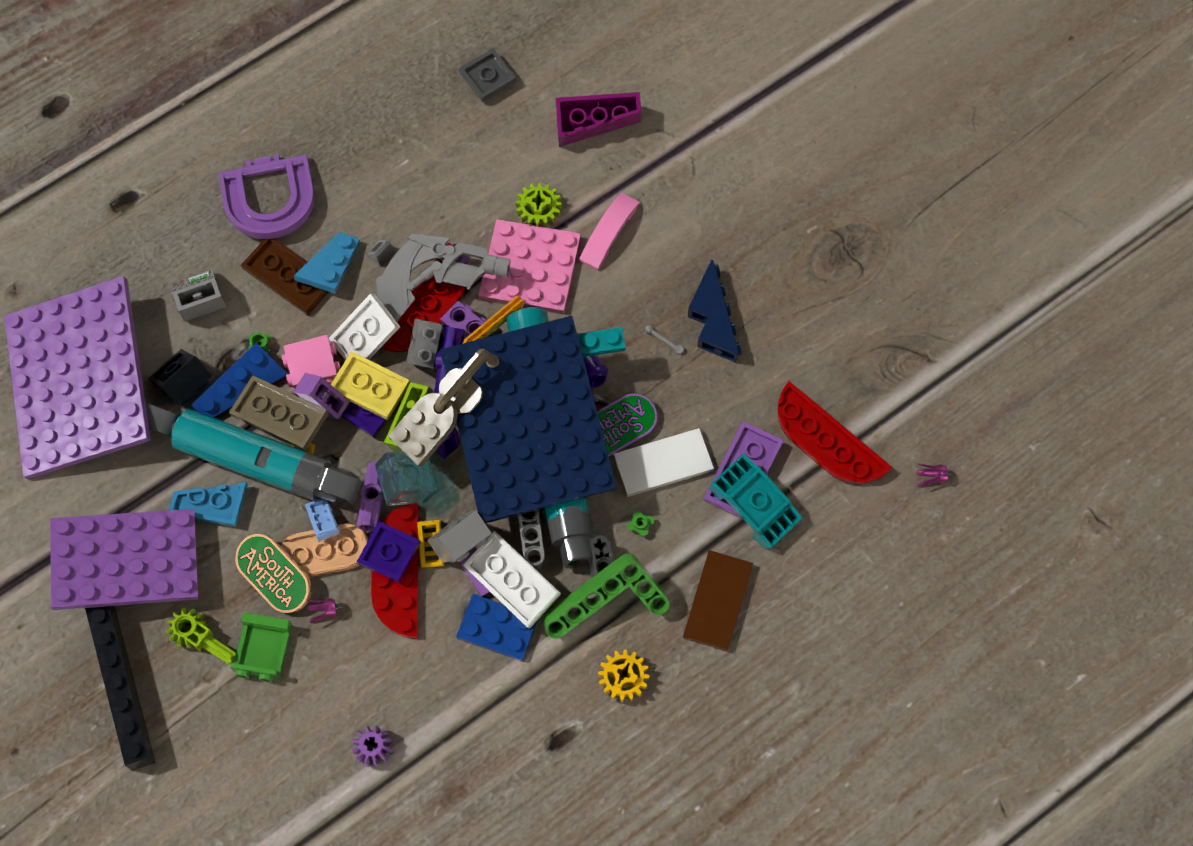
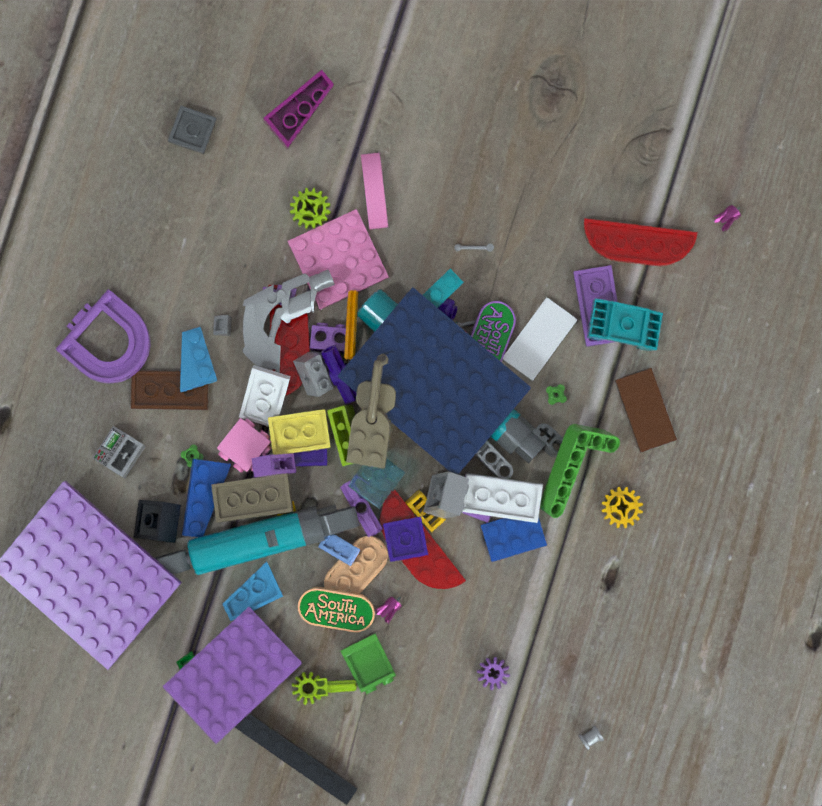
camera: 40 degrees left, 15 degrees up
dark blue slope [687,260,742,363] -> none

